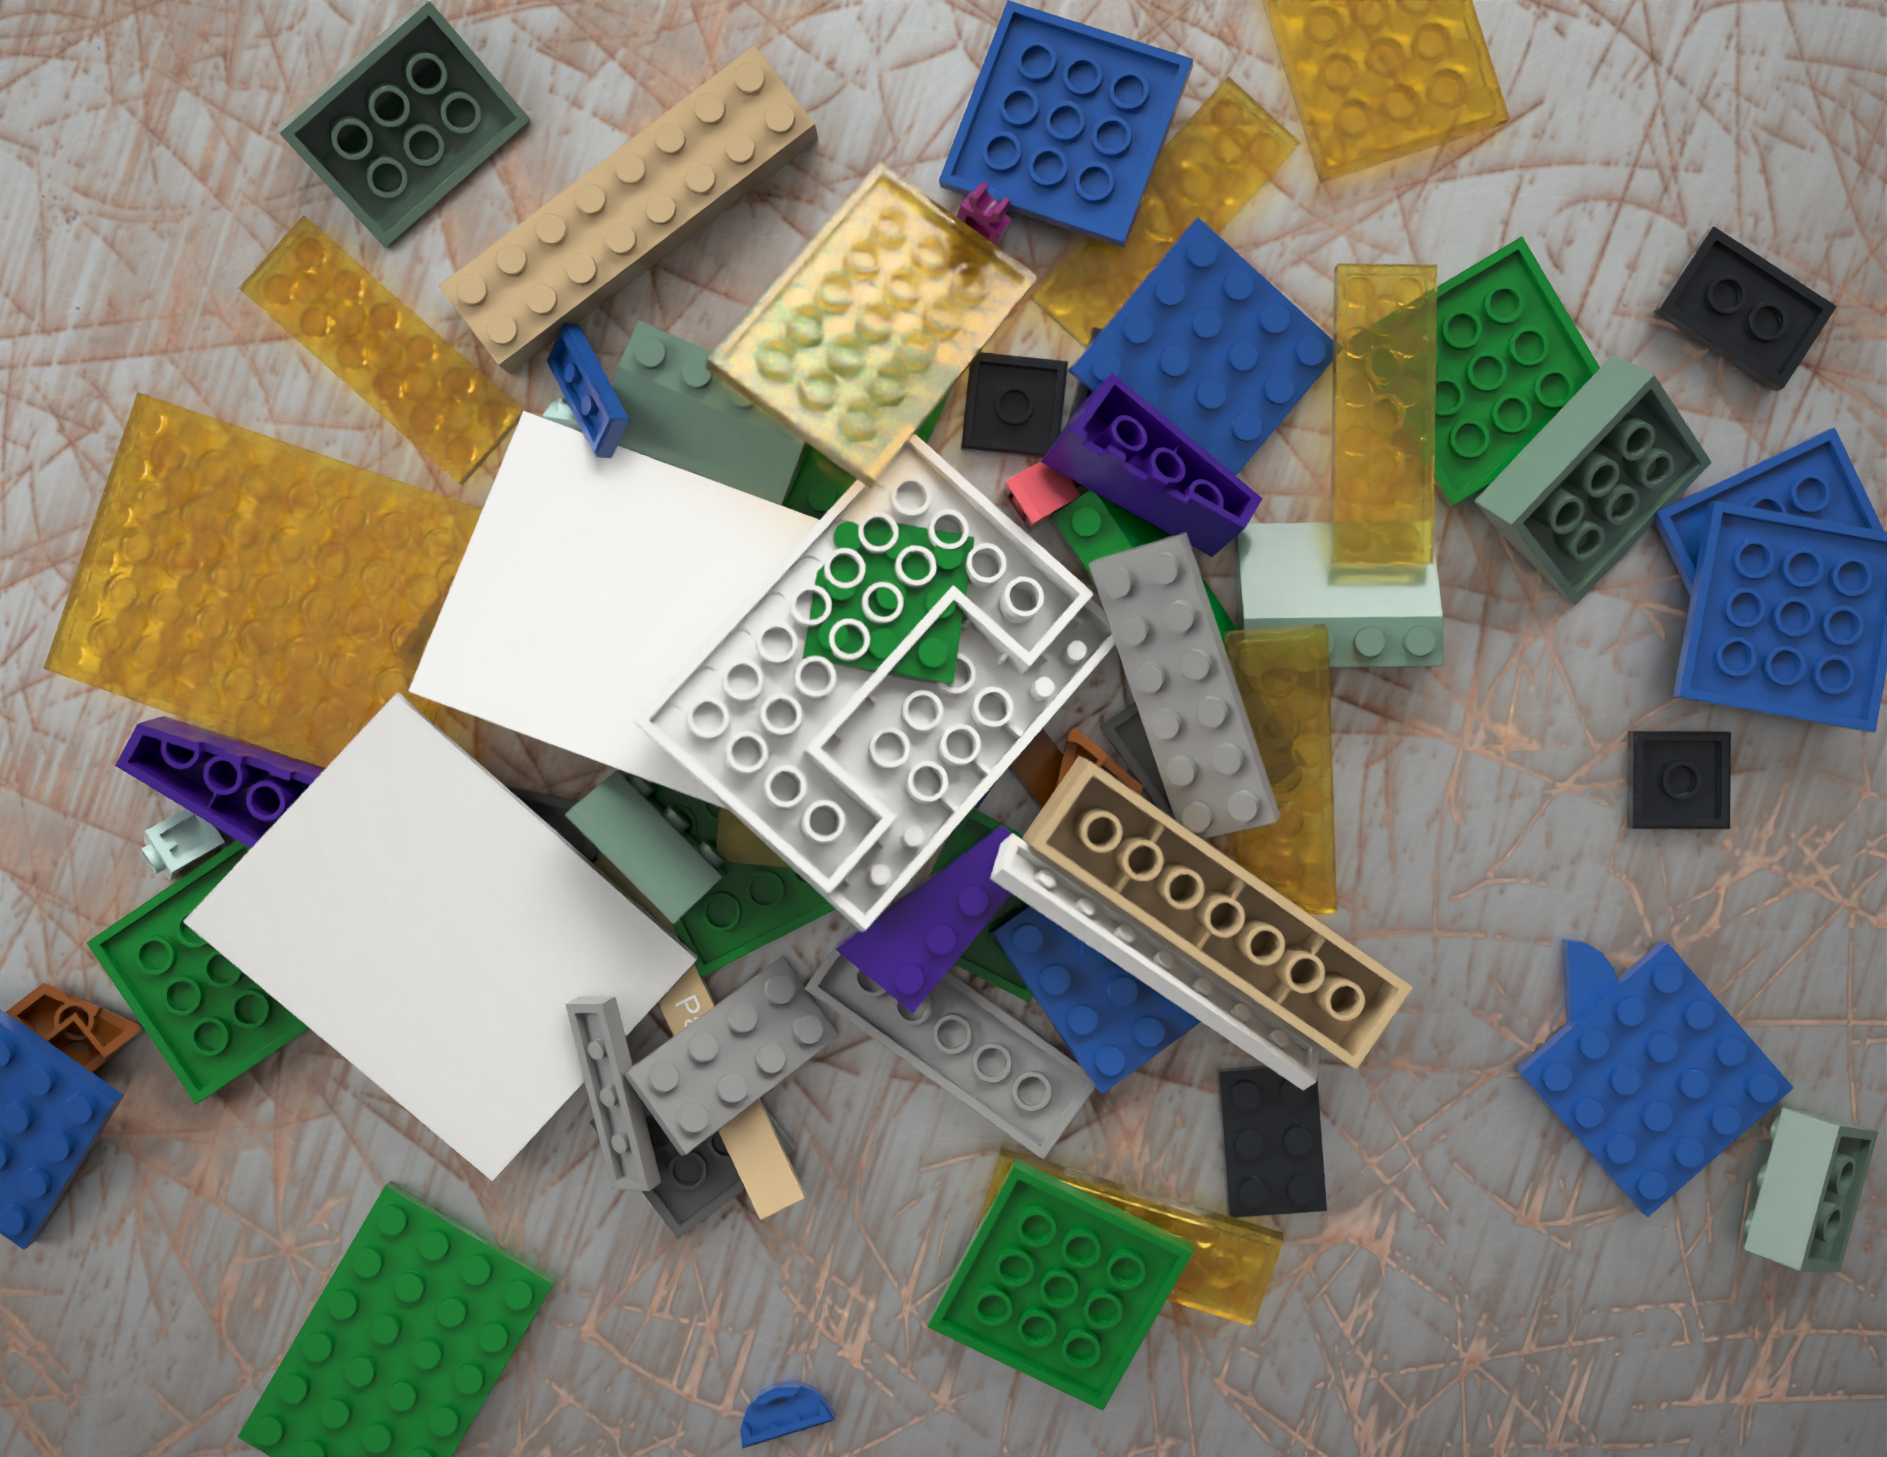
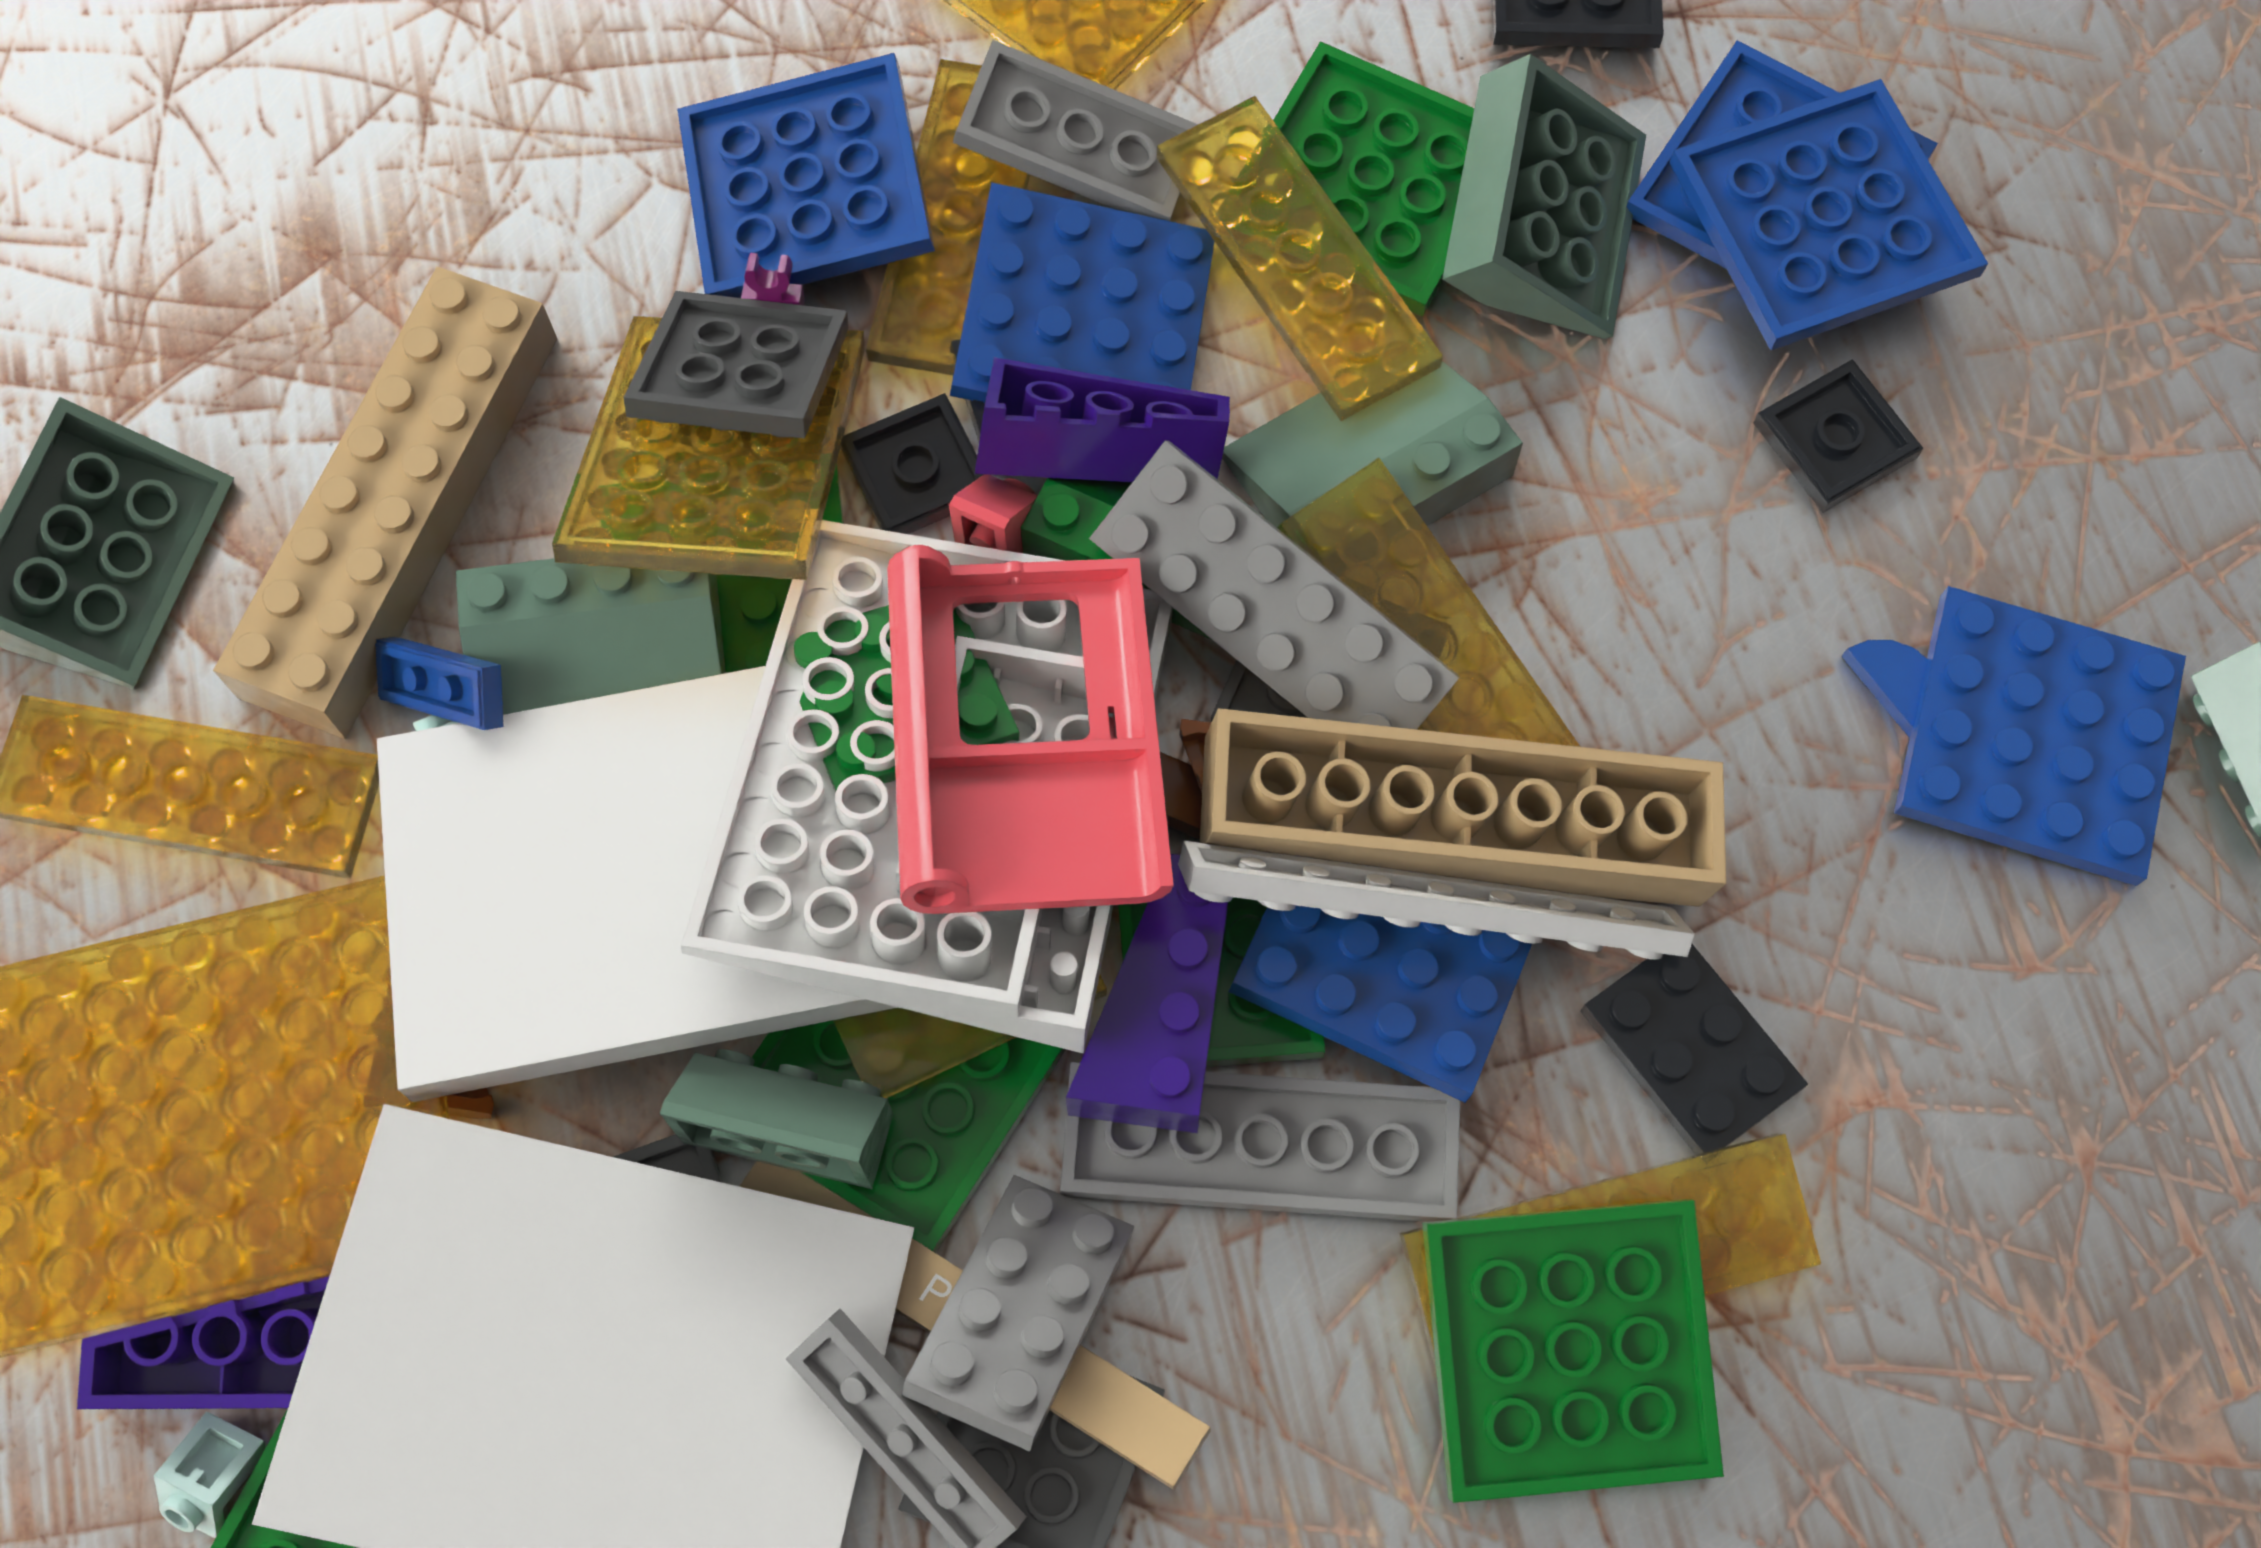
camera: 30 degrees left, 20 degrees down
none -> dark grey plate [623,291,849,439]
none -> coral piece [887,545,1174,914]
none -> light grey plate [952,40,1203,221]

